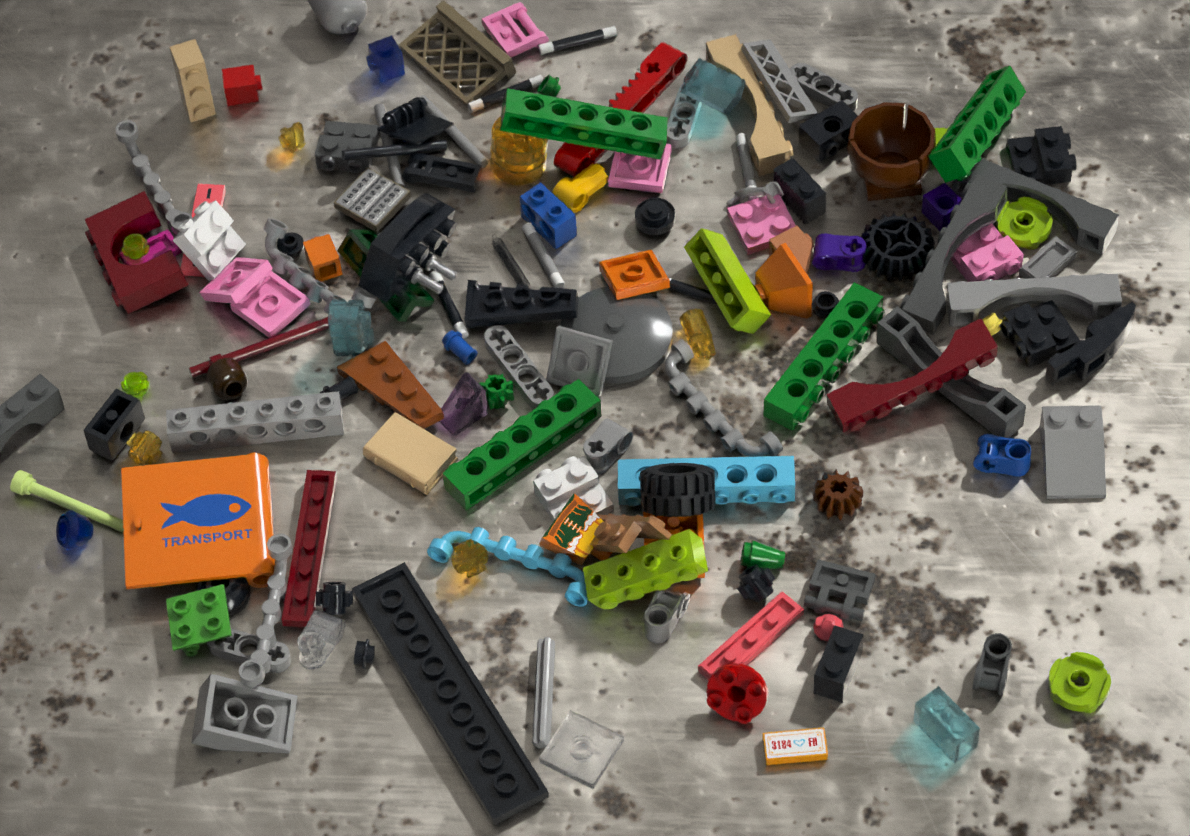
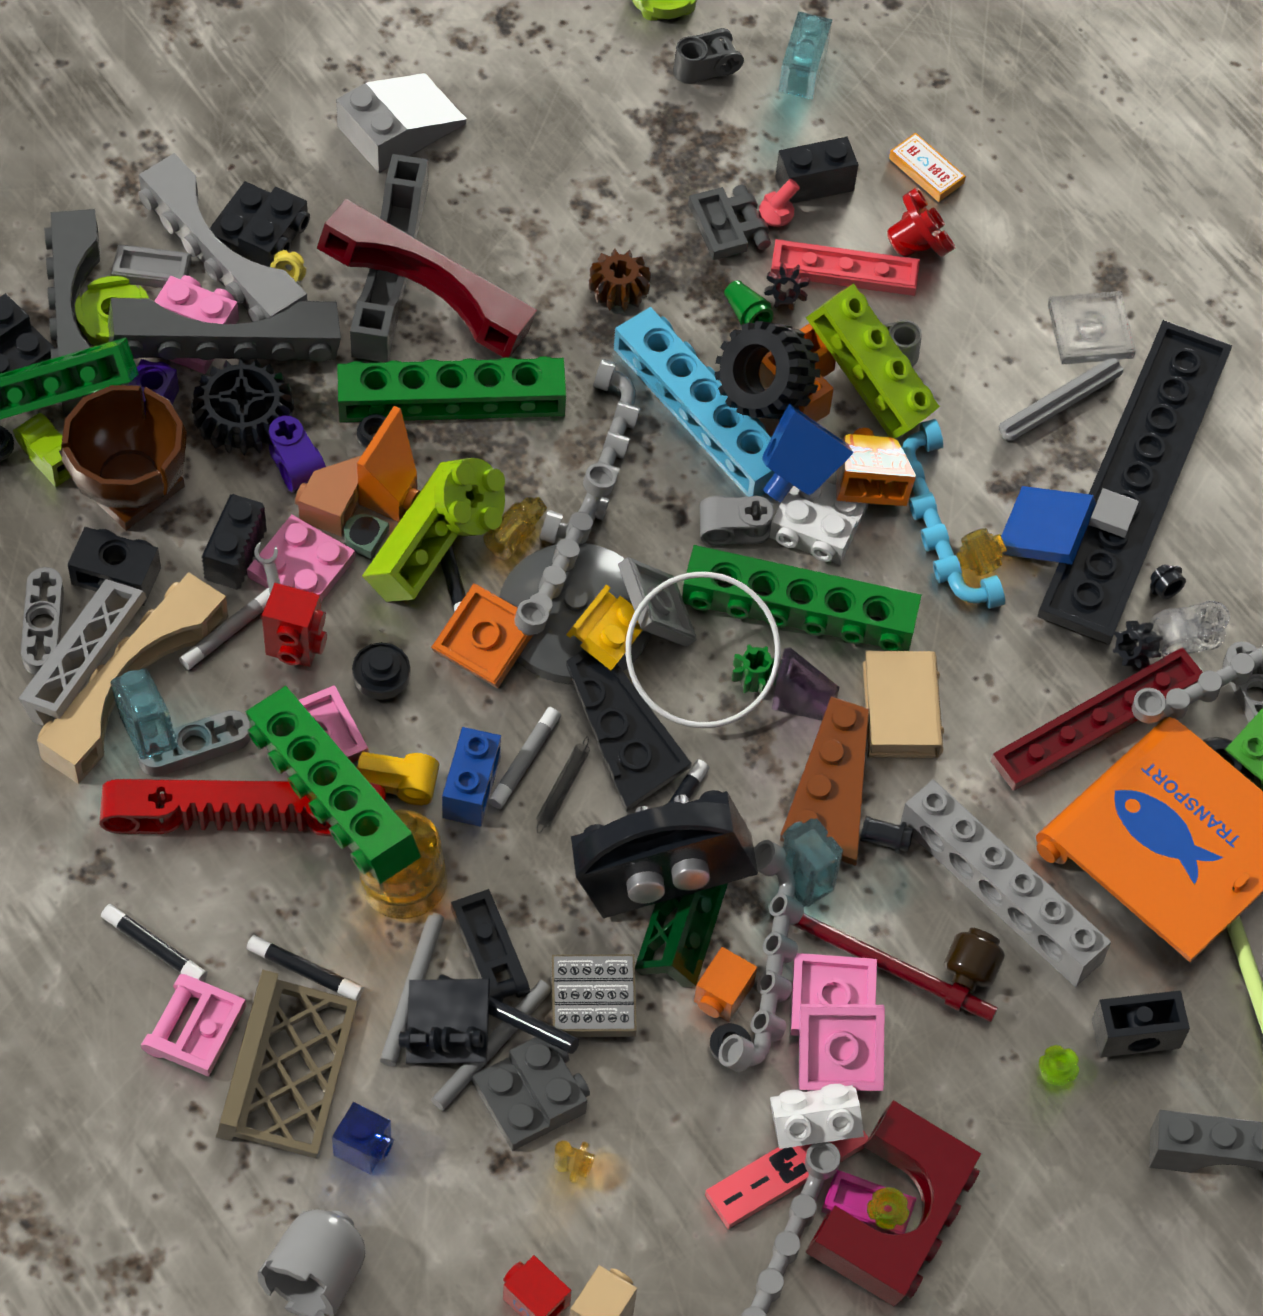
camera: 135 degrees left, 5 degrees up
clear yellow gear [126,430,164,466] -> none
blue pin [442,330,478,365] -> none
light grey beam [484,325,554,410] -> none
green plate [537,75,561,97] -> none
medium nougat bracket [590,513,672,553] -> none
blue piece [973,434,1031,477] -> none
black slope [1045,302,1136,385] -> none
none -> red brick [262,583,327,667]
none -> tile [344,514,389,559]
none -> lime plate [434,458,505,536]
none -> light grey bar [514,463,616,636]
none -> yellow plate [566,584,643,670]
none -> white piece [625,572,781,728]
none -> blue torso [762,403,854,503]
none -> blue tile [998,486,1096,564]
none -> light grey tile [1089,488,1139,538]

